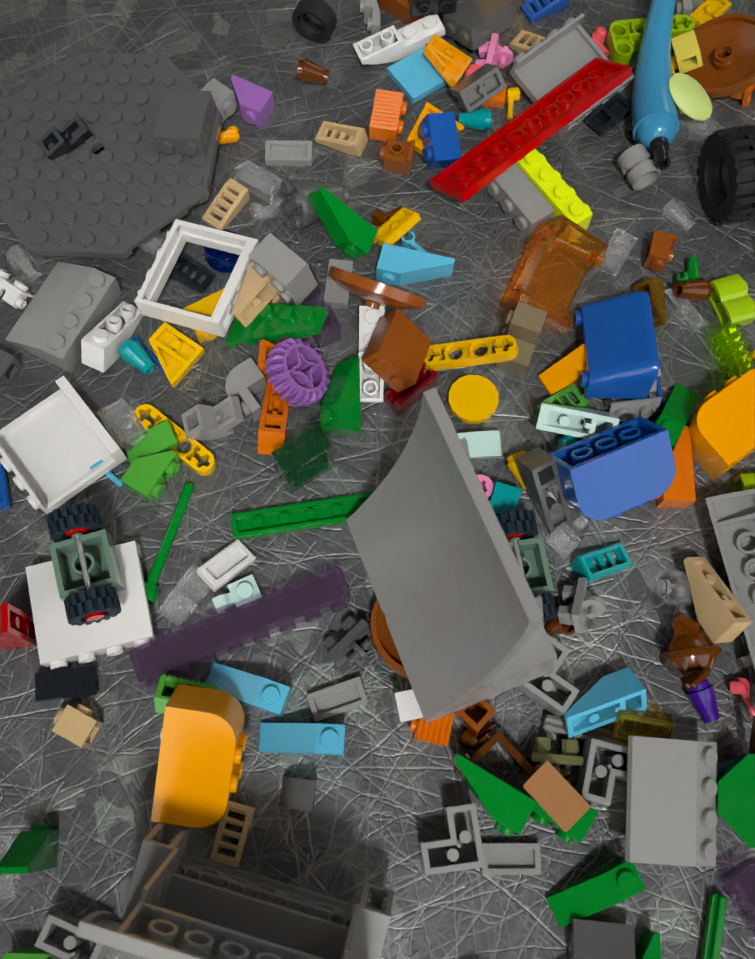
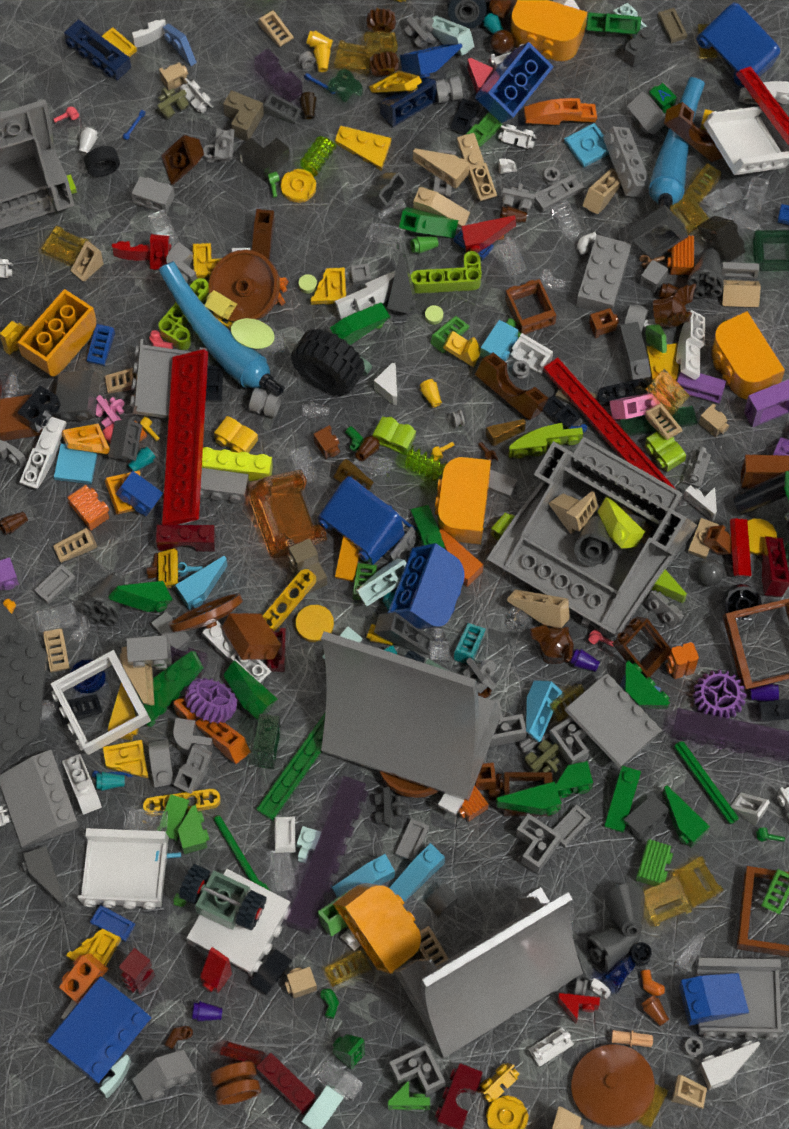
camera: 45 degrees left, 5 degrees down
dark orange brick [379,139,415,175] -> none
medium nougat panel [523,760,591,832] -> none
none -> light grey brick [149,740,174,787]
none -> dark red arch [156,525,216,552]
none -> yellow brick [214,416,258,453]
none -> green arm [320,988,339,1020]
none -> clear yellow slope [324,950,372,987]

